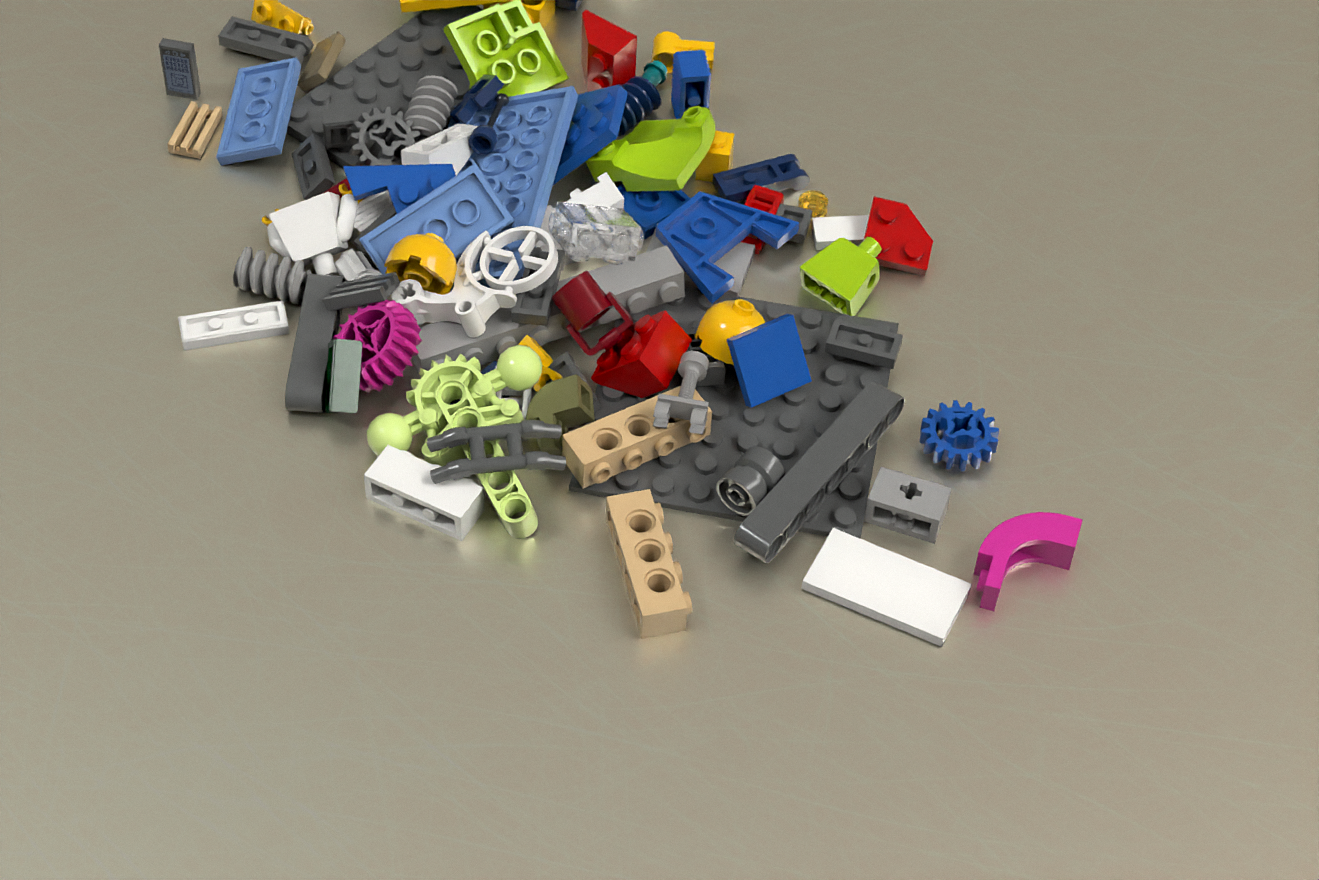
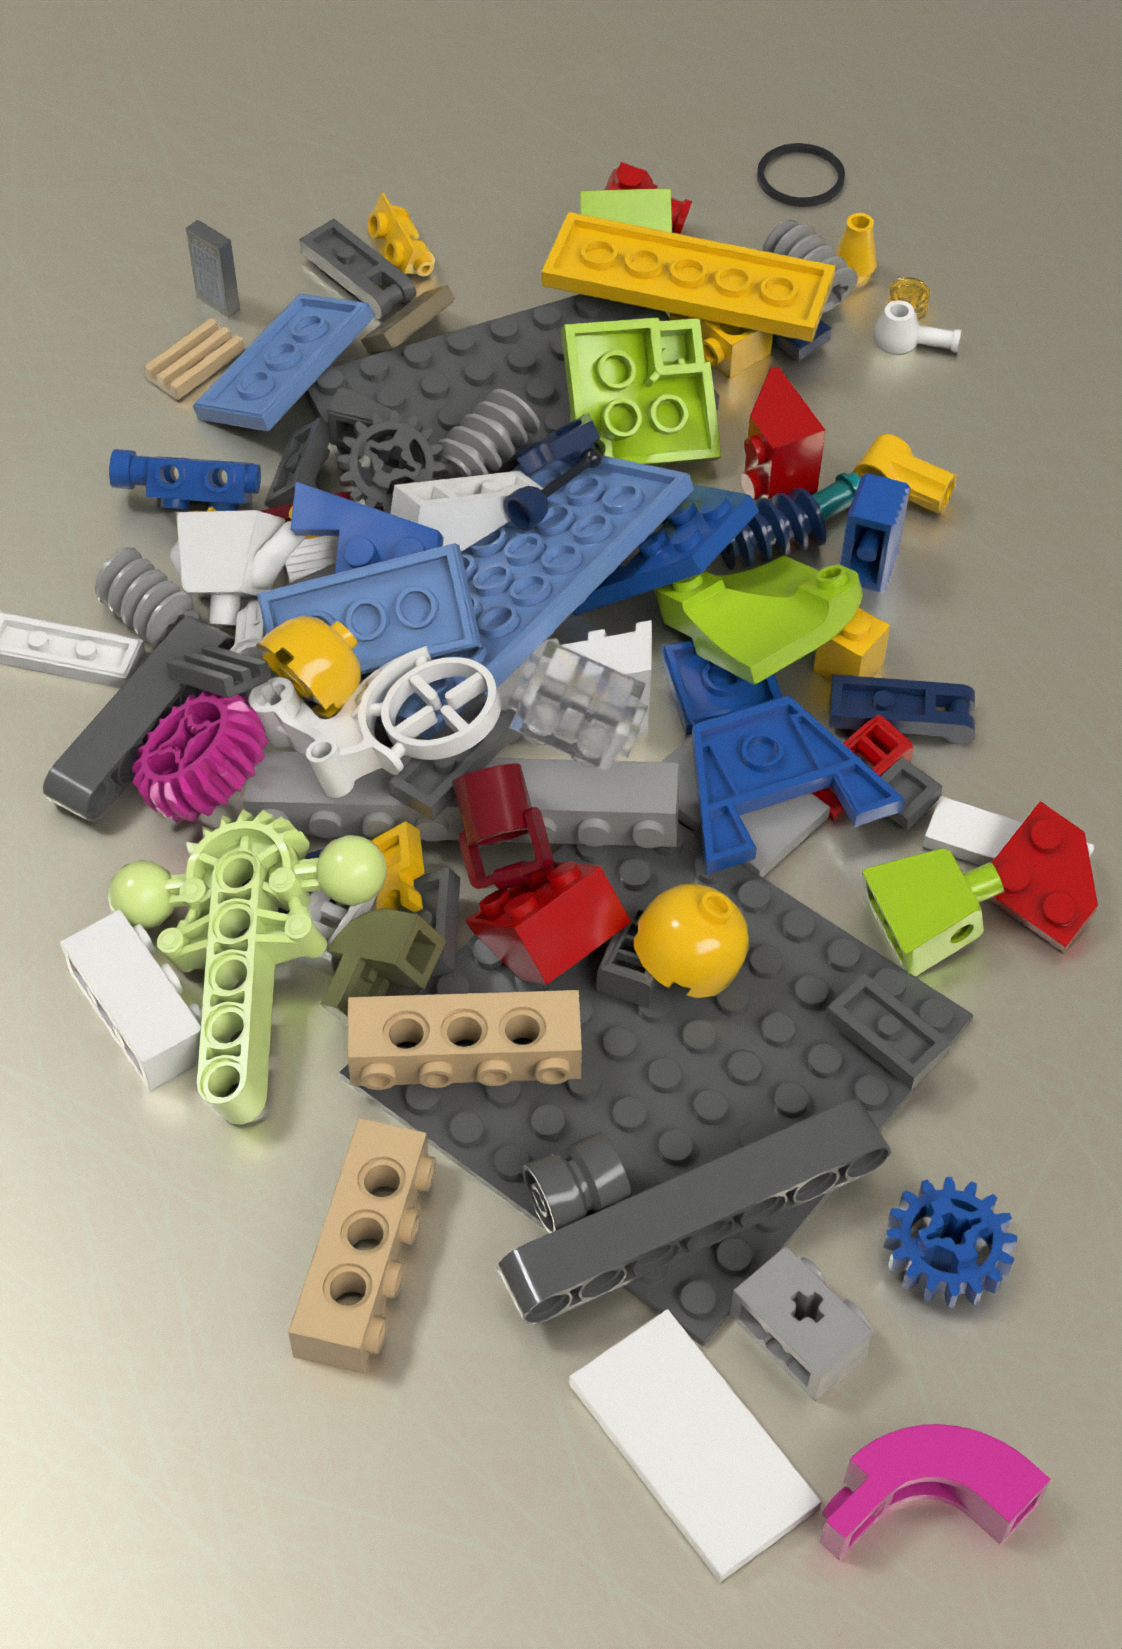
camera: 30 degrees right, 5 degrees up
slope [324,339,362,413] -> none
dark grey piece [427,420,566,484] -> none
light grey bar [653,351,709,435] -> none
blue tile [727,314,812,408] -> none
clear yellow bush [798,190,828,221] -> none
none -> blue brick [109,449,261,511]

